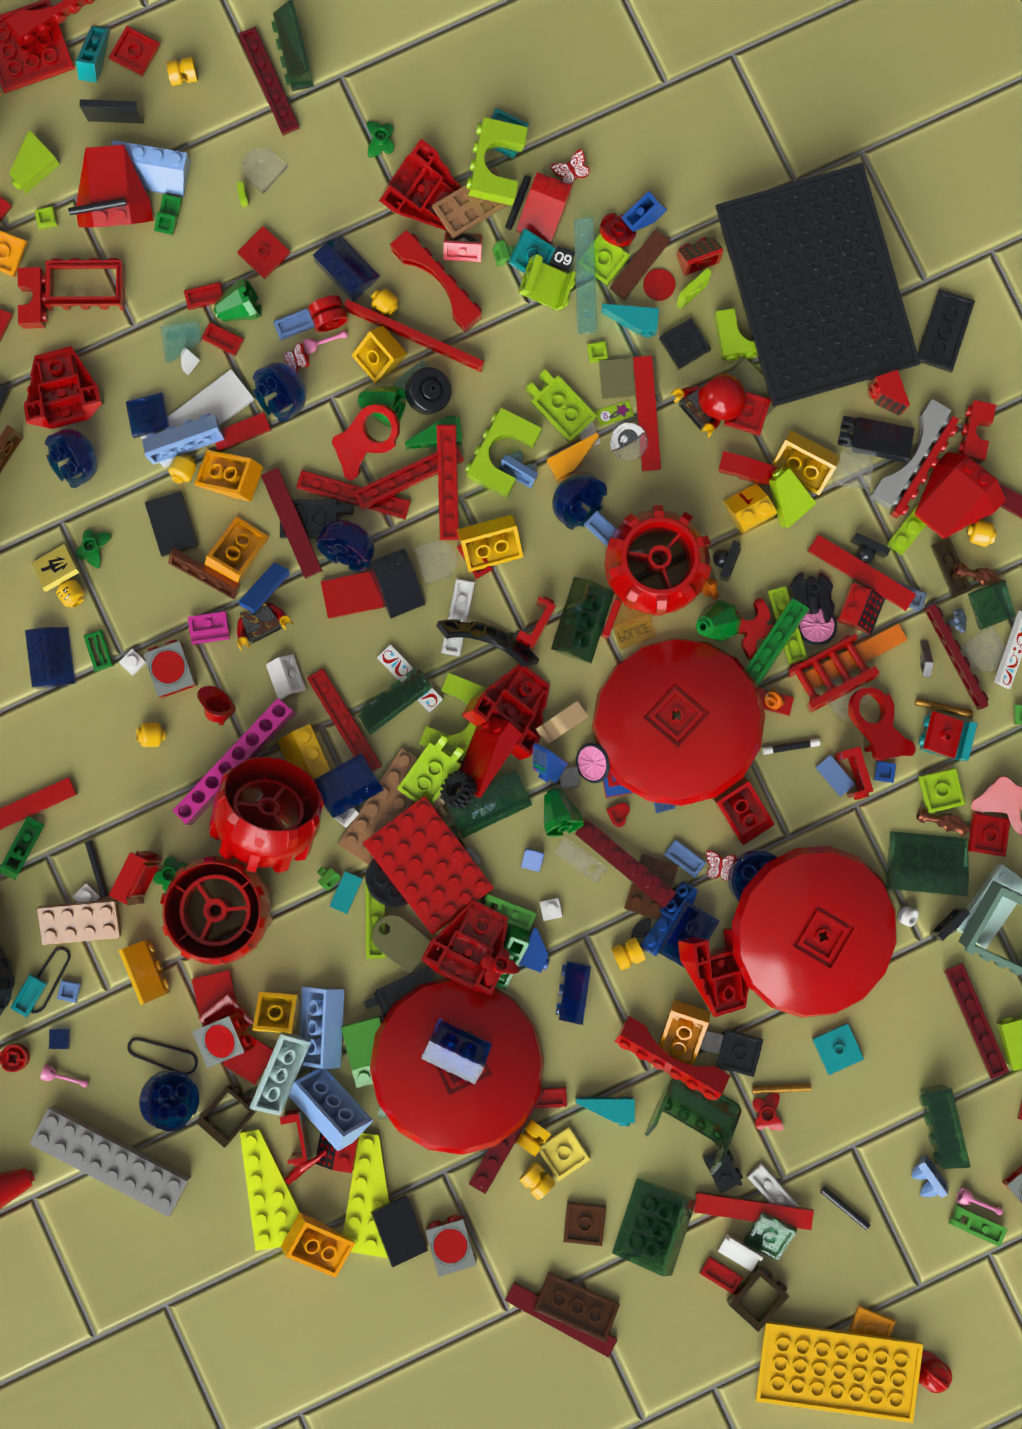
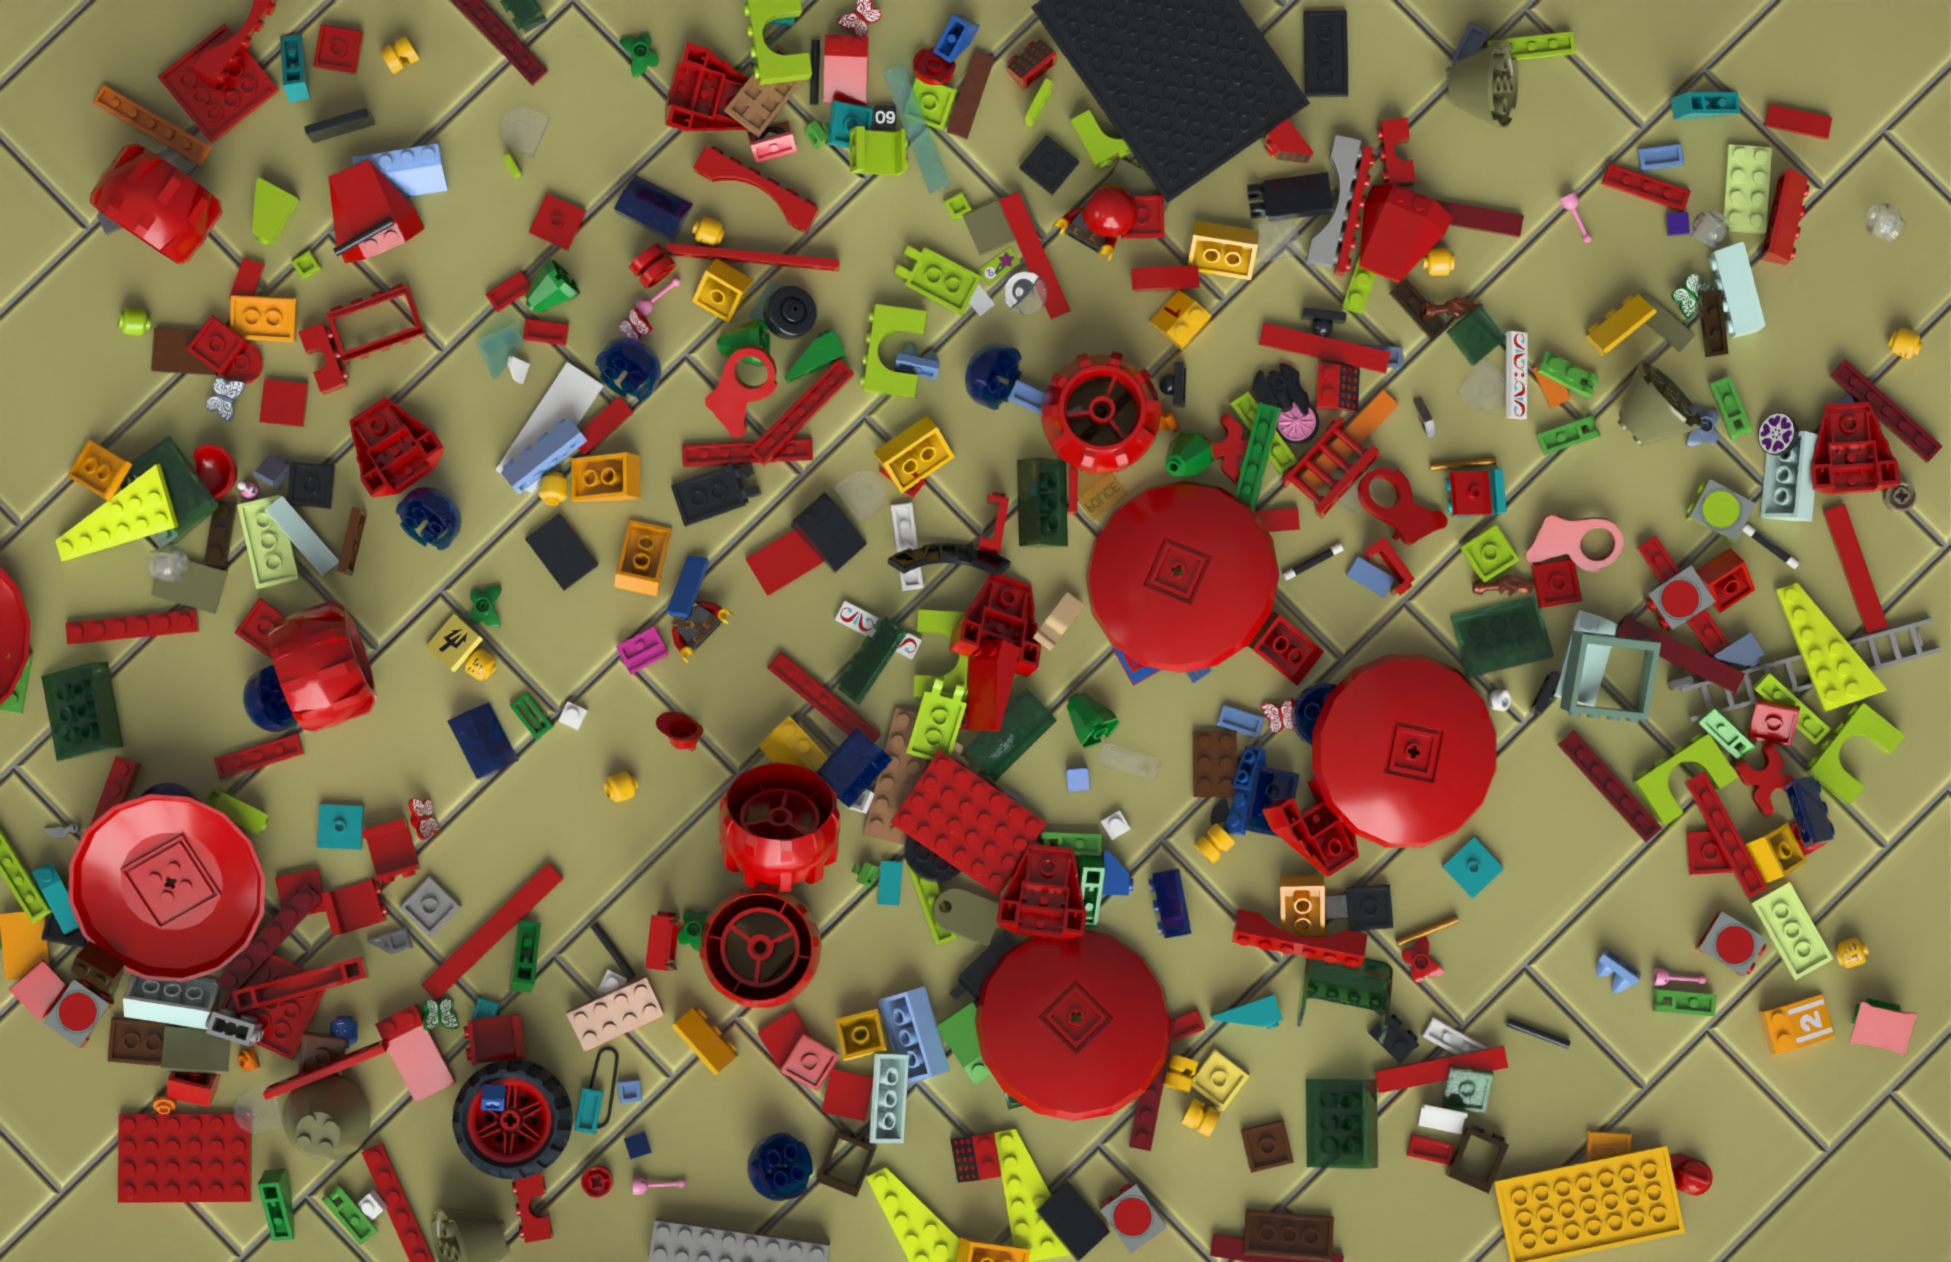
camera: 15 degrees left, 0 degrees up
clear blue tile [126,392,170,438] -> none
black piece [127,1038,198,1075] -> none
panel [143,639,197,698] -> none
green slope [154,194,183,235] -> none
copper tile [168,548,240,600] -> none
dark pink tile [172,698,297,825] -> none
panel [192,1012,254,1068] -> none
dark red tile [261,467,323,579] -> none
white panel [266,654,306,699] -> none
medium blue tile [273,308,314,340] -> none
red panel [279,1109,311,1167] -> none
red animal [284,1150,327,1185] -> none
light blue slope [289,1069,373,1151] -> none
clear blue cylinder [316,520,375,571] -> none
clear blue slope [421,1019,492,1084] -> none
red tile [436,425,459,540] -> none
black tyre [440,771,477,809] -> none
red animal [480,949,520,986] -> none
blue slope [533,743,568,783] -> none
light orange slope [547,433,599,483] -> none
flat silver tile [560,766,580,789] -> none
dark red plate [575,820,676,908] -> none
bright pink wheel [576,743,610,783] -> none
teal slope [601,304,659,338] -> none
red tile [606,803,630,827] -> none
red piece [643,269,675,301] -> none
orange plate [764,688,785,710] -> none
lime slope [769,467,816,528] -> none
blue tile [873,761,896,783] -> none
clear green slope [919,1084,971,1169] -> none
dark red plate [924,604,989,710] -> none
sand blue plant [947,609,967,633] -> none

